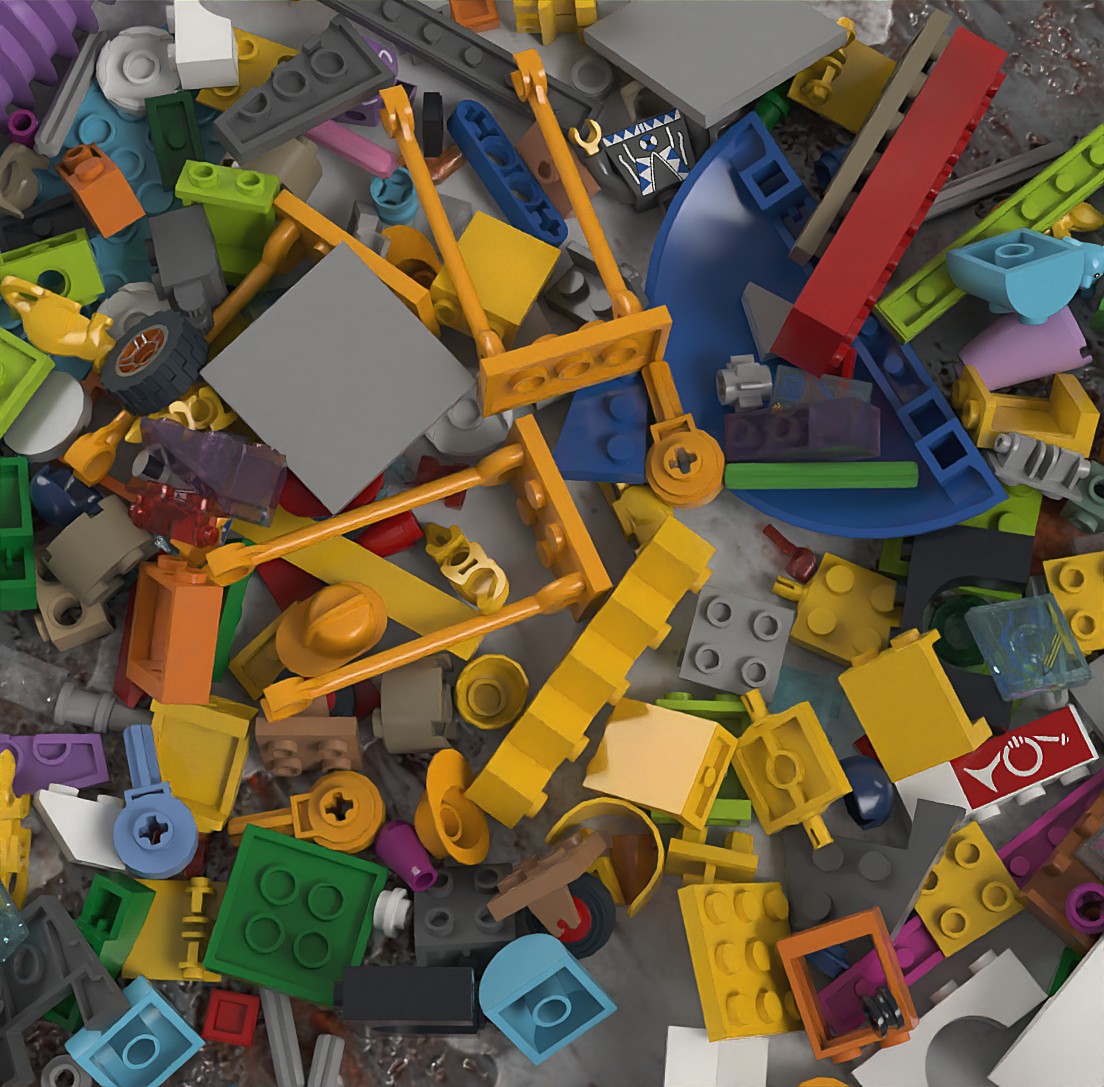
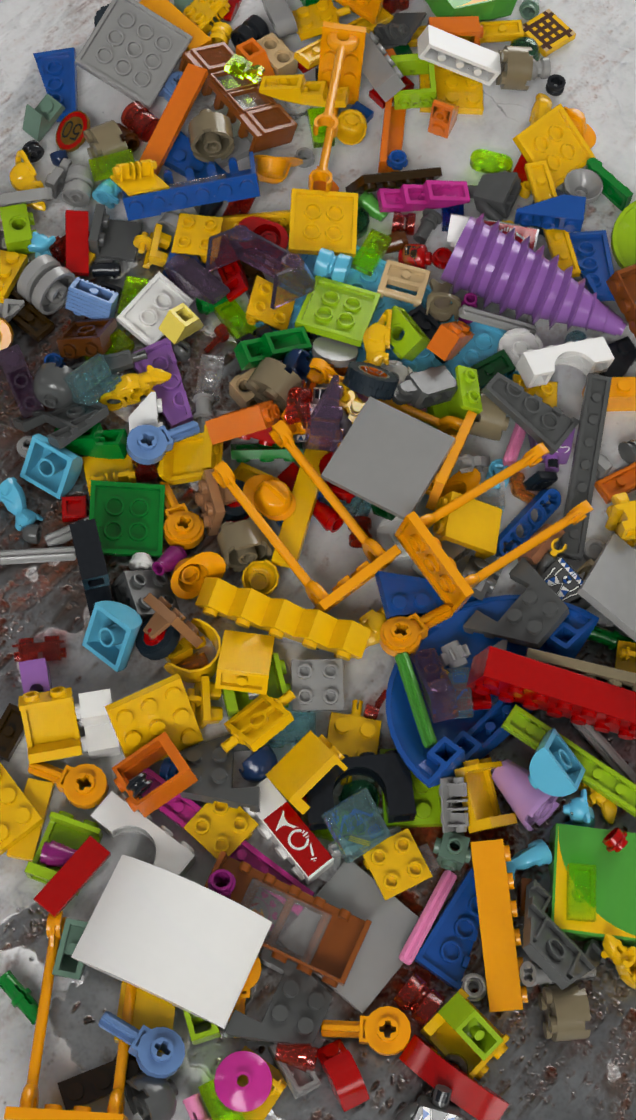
camera: 65 degrees right, 10 degrees down
yellow animal [423,522,509,615] -> none
none -> dark grey wing [463,558,570,649]

